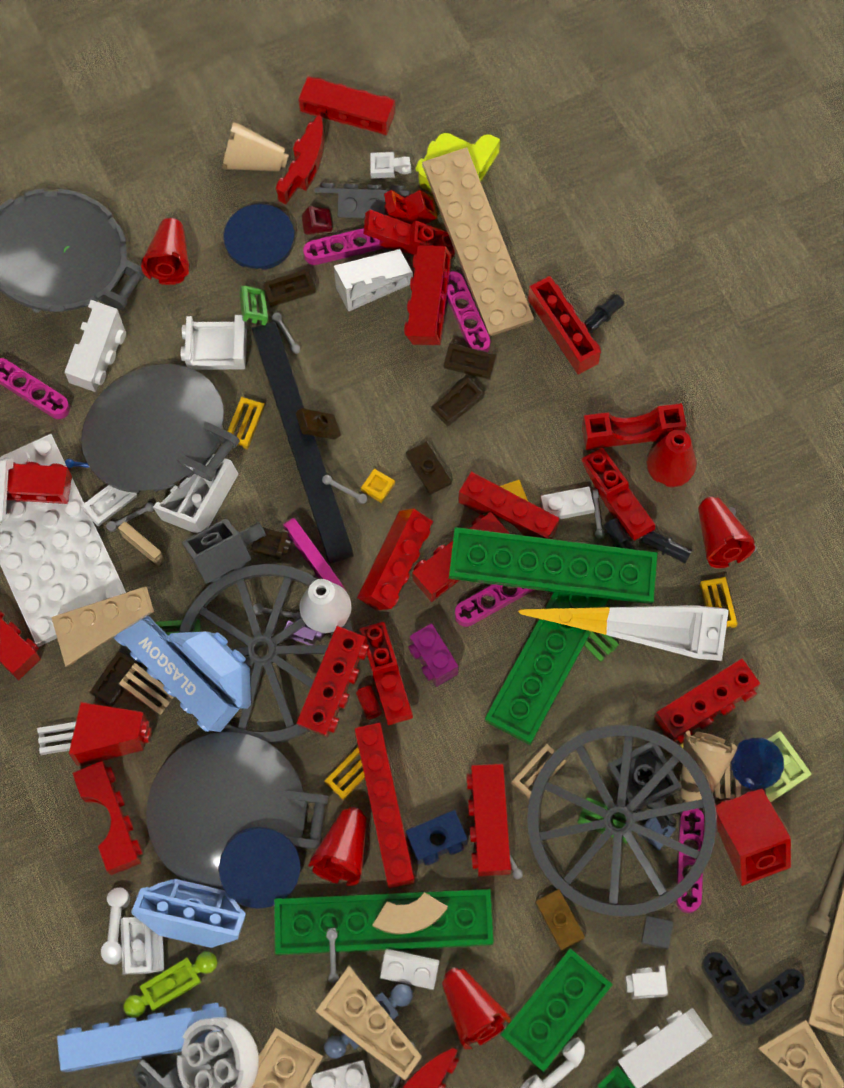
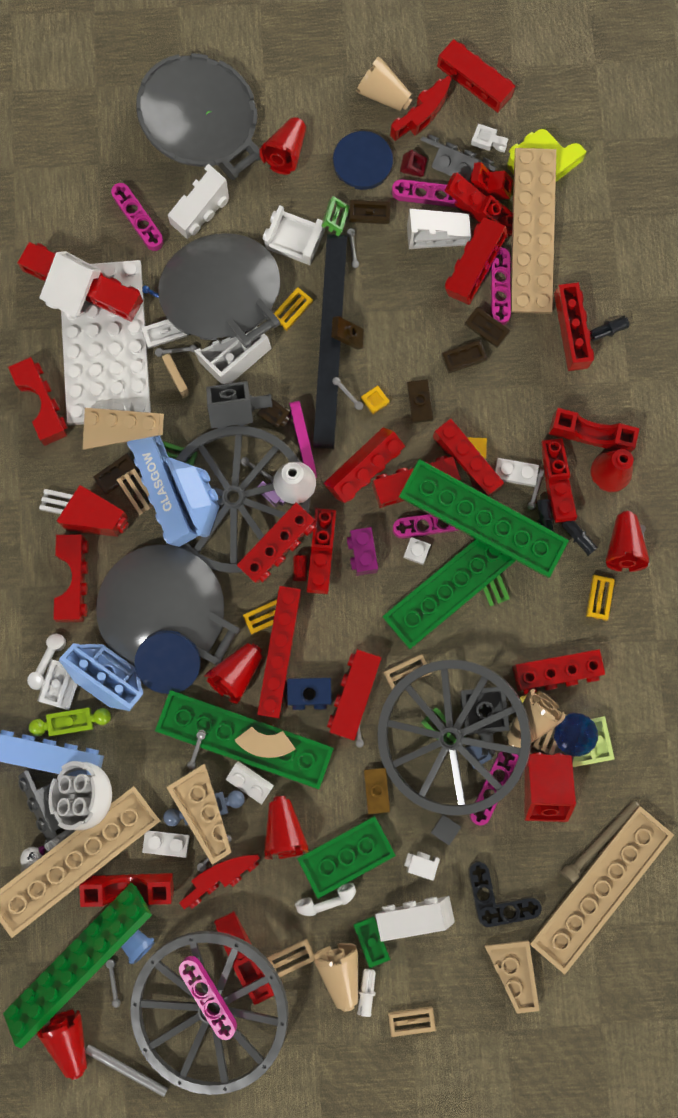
camera: 15 degrees right, 10 degrees up
white plate [518,605,729,661] -> none
none -> white plate [403,537,431,565]

